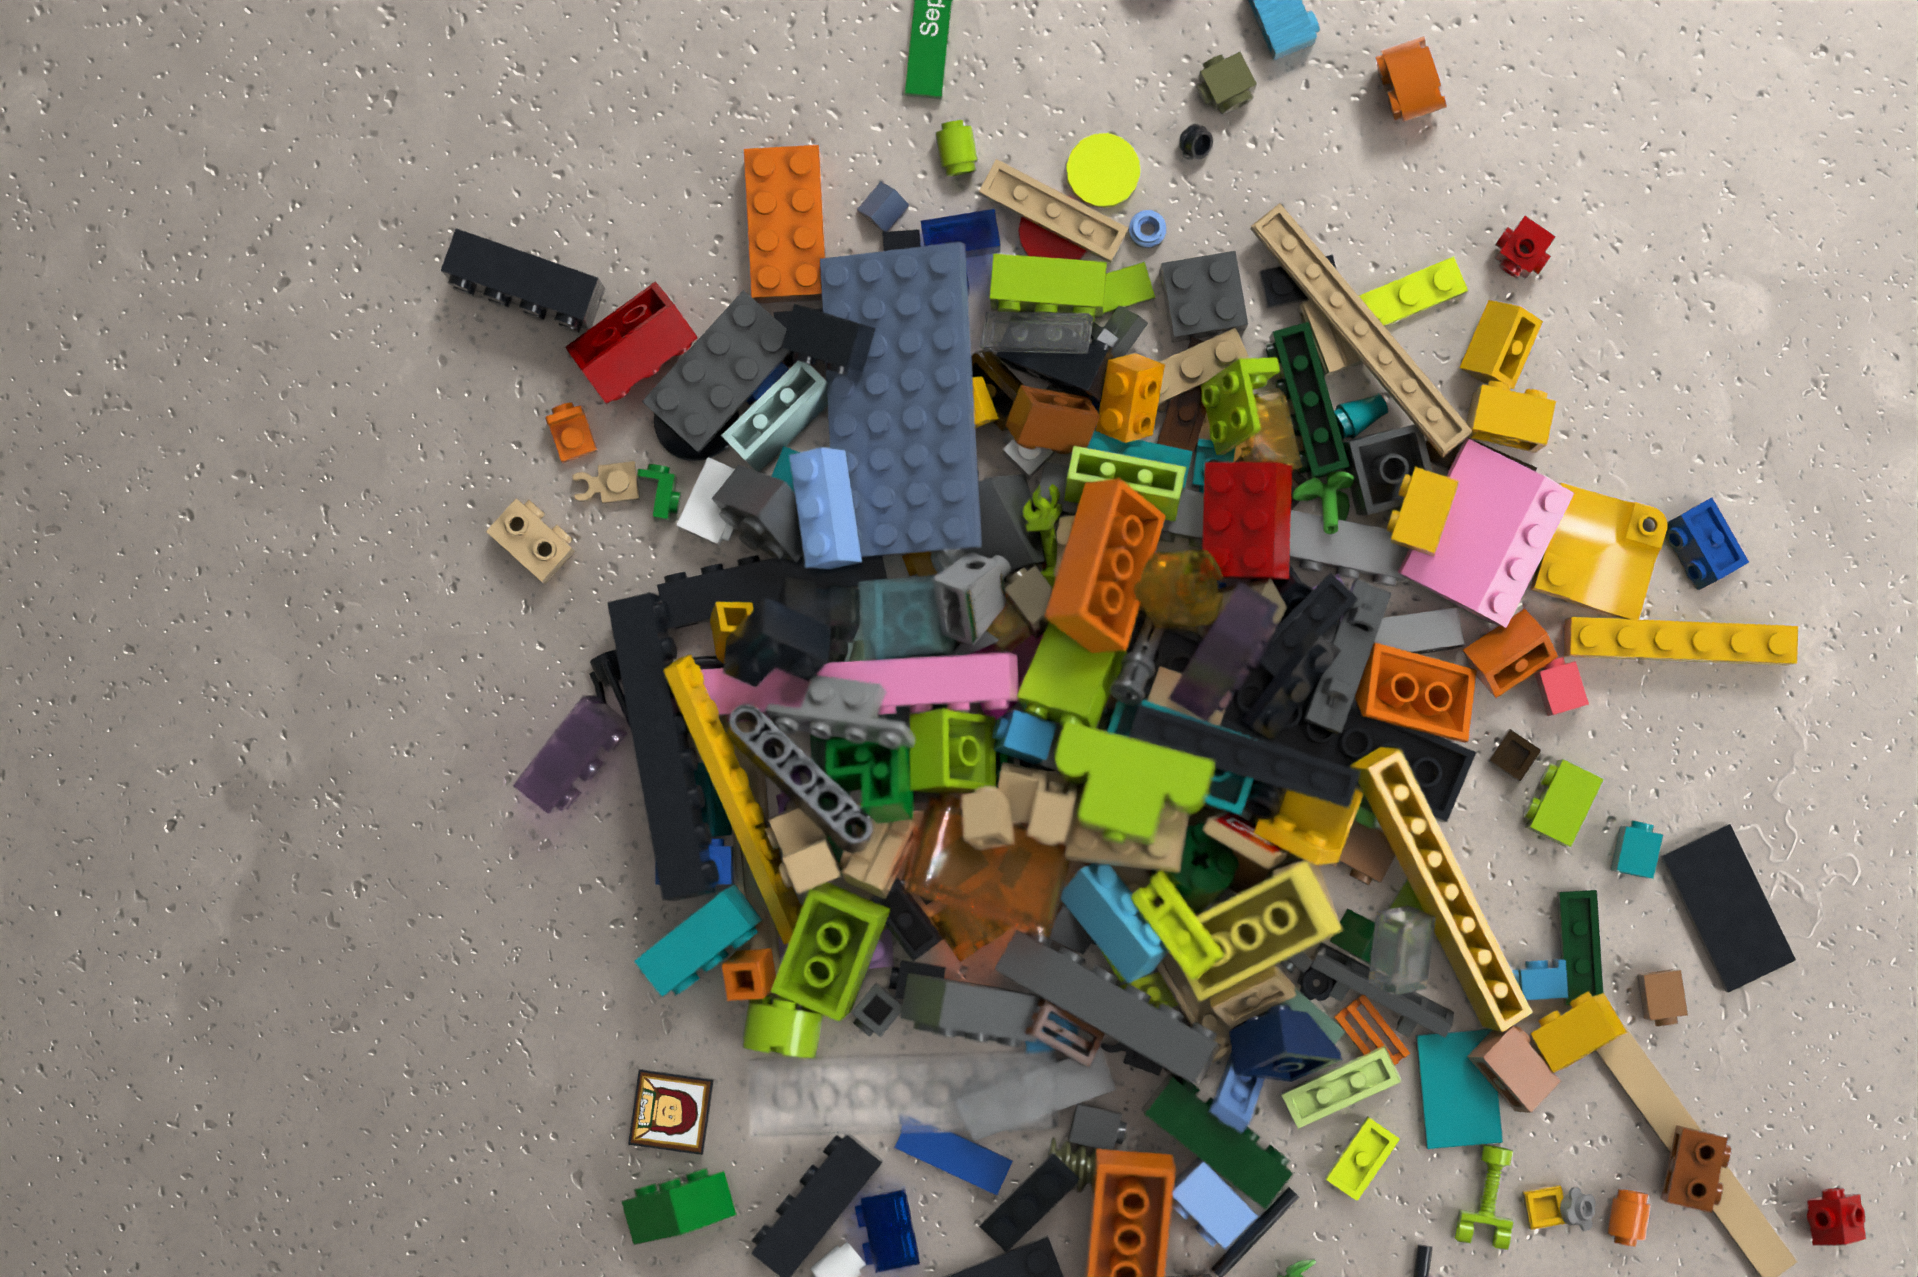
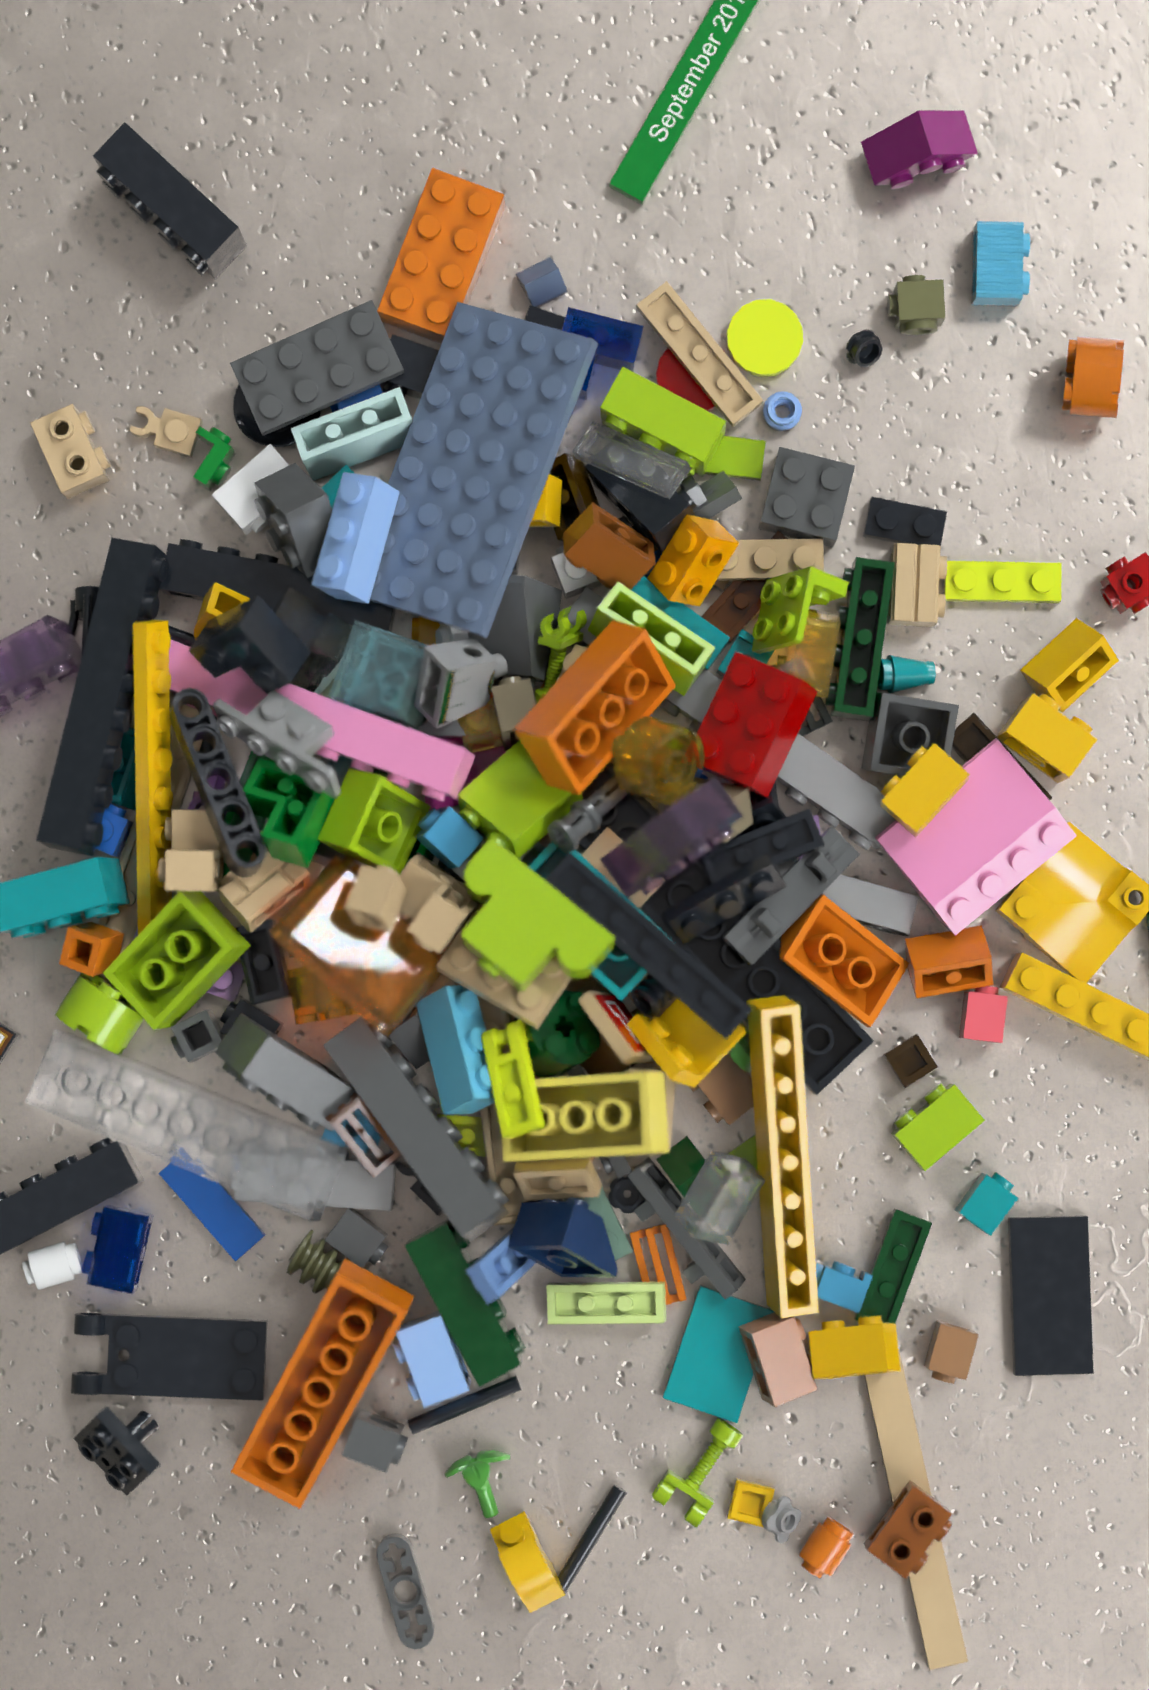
camera: 25 degrees right, 0 degrees up
orange bracket [545,402,598,463] -> none
red brick [565,281,698,405] -> none
black brick [781,304,876,375] -> none
lime brick [935,120,978,177] -> none
black plate [979,1152,1080,1253] -> none
tan tile [1250,203,1473,457] -> none
bright green plant [1292,471,1355,534] -> none
neon yellow plate [1325,1116,1400,1201] -> none
red brick [1807,1188,1866,1246] -> none

